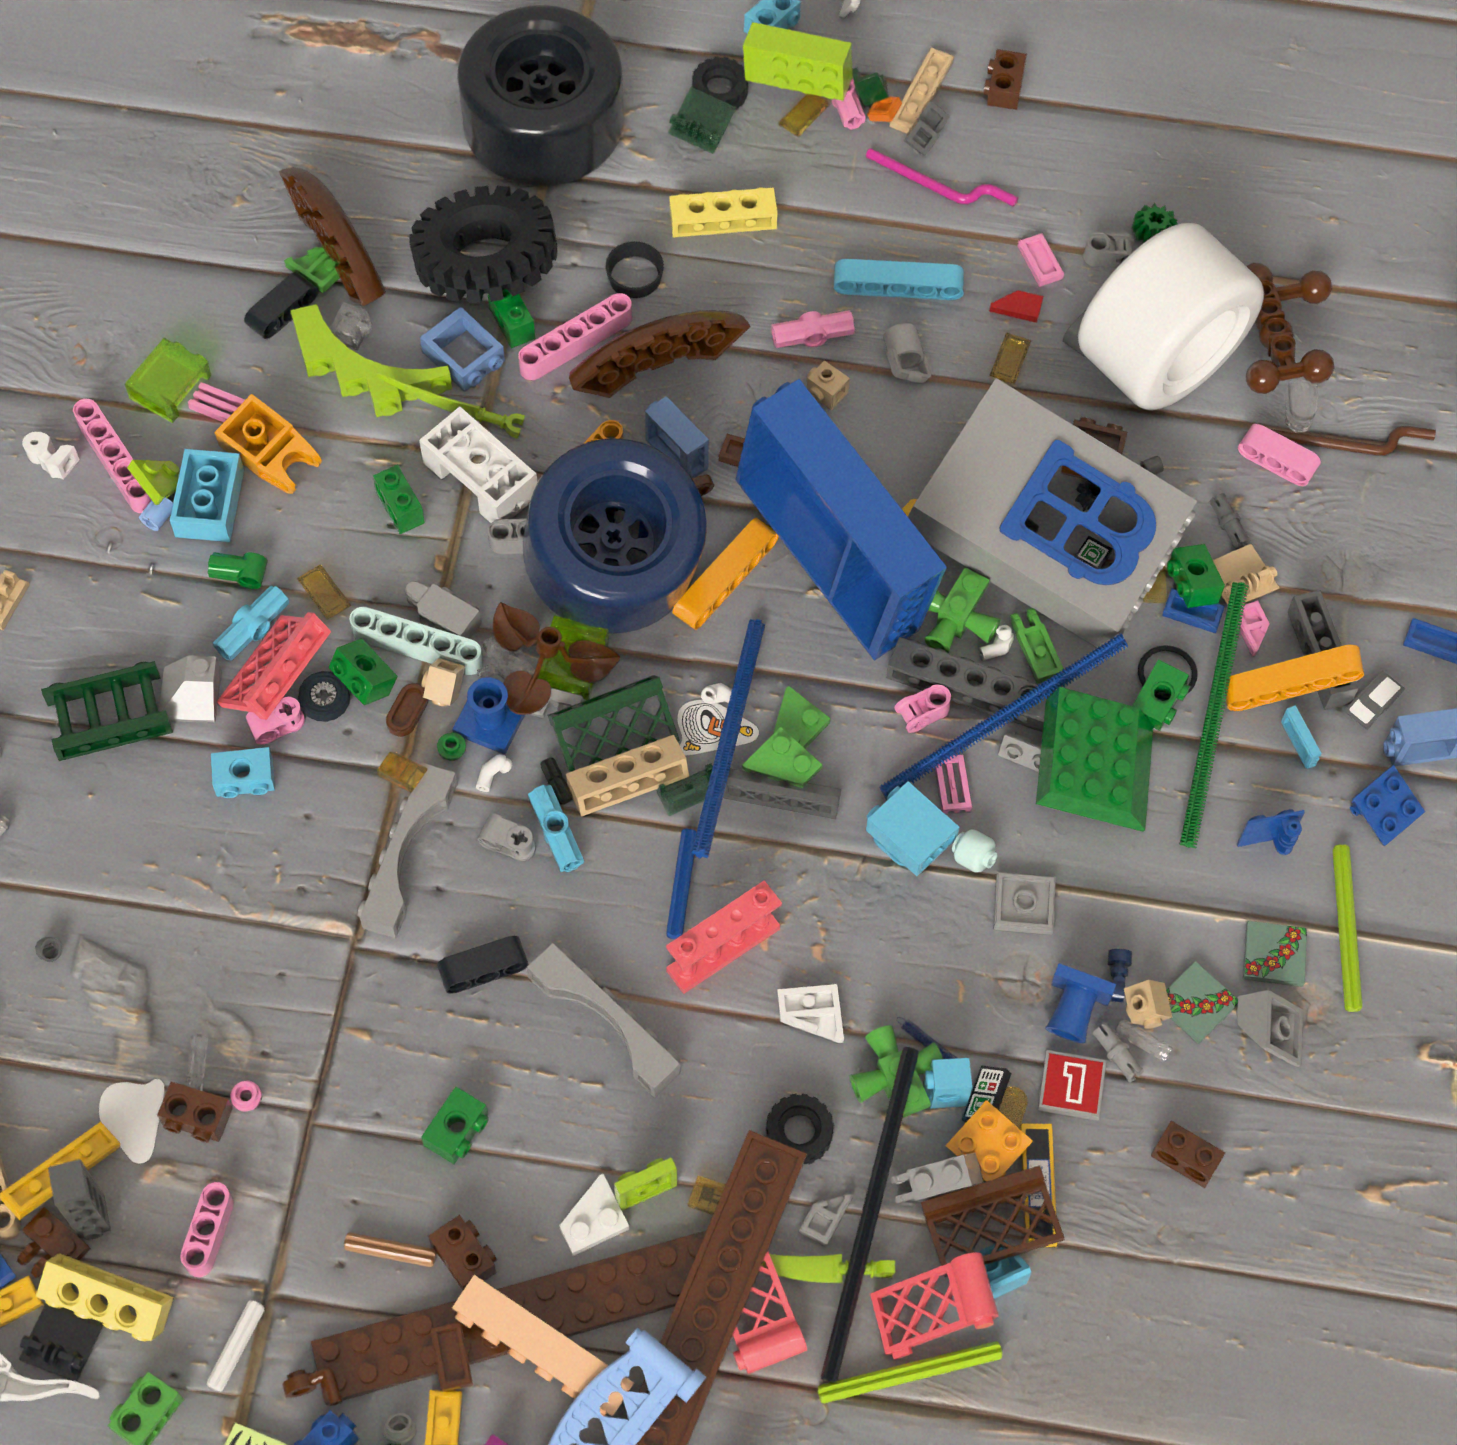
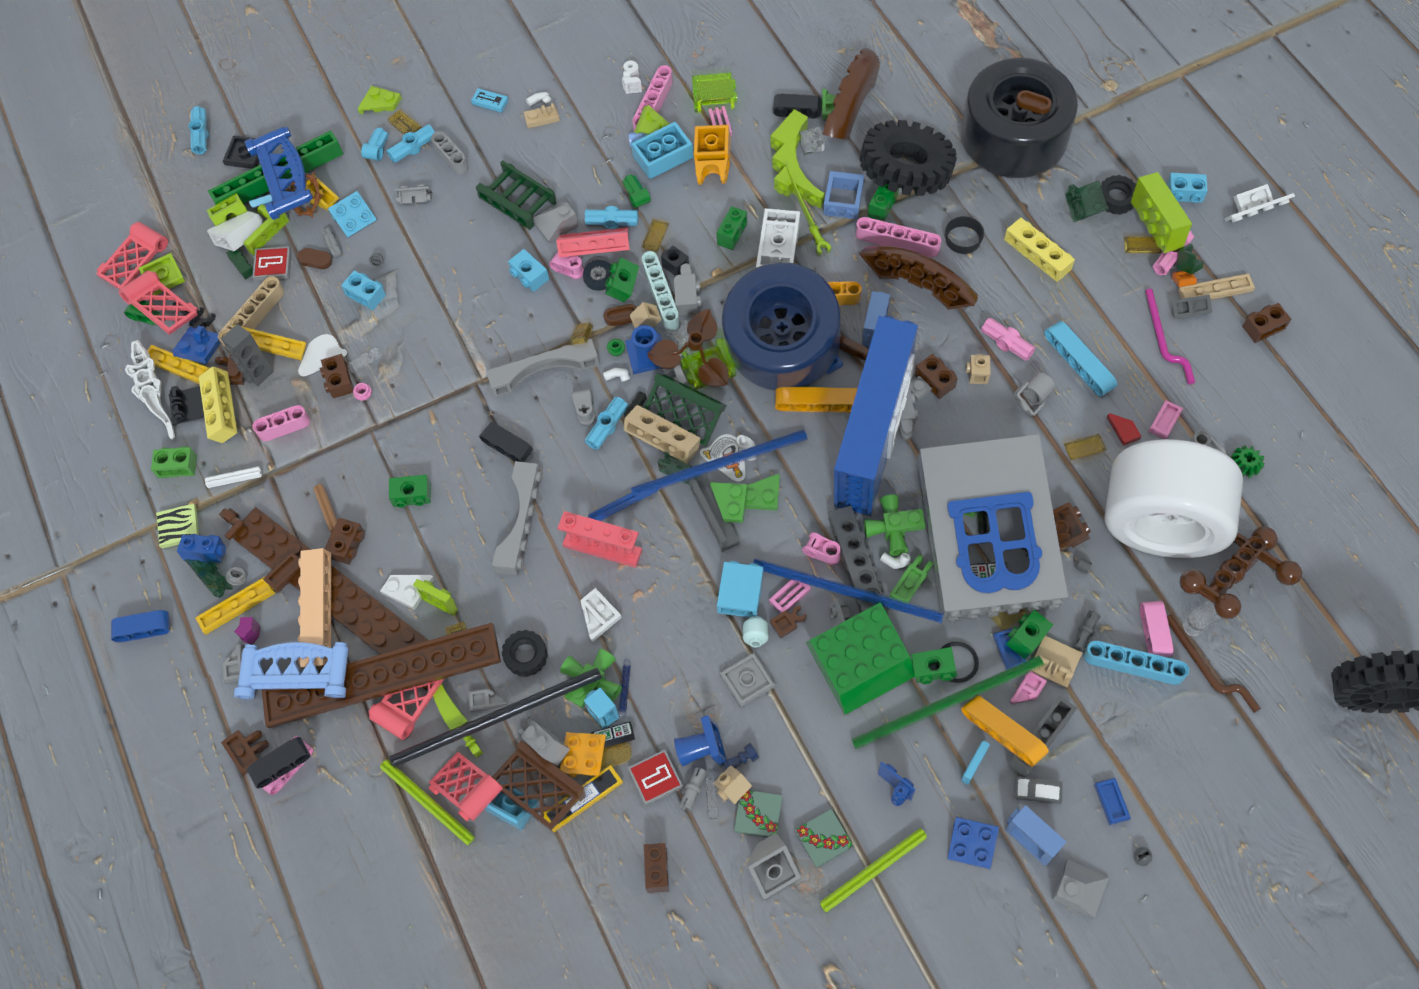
camera: 60 degrees right, 0 degrees up
none -> medium azure brick [341,270,386,310]
none -> black brick [661,245,689,276]
none -> reddish brown plate [770,606,807,639]
none -> reddish brown tile [1016,90,1052,114]
none -> medium azure beam [1084,641,1189,685]

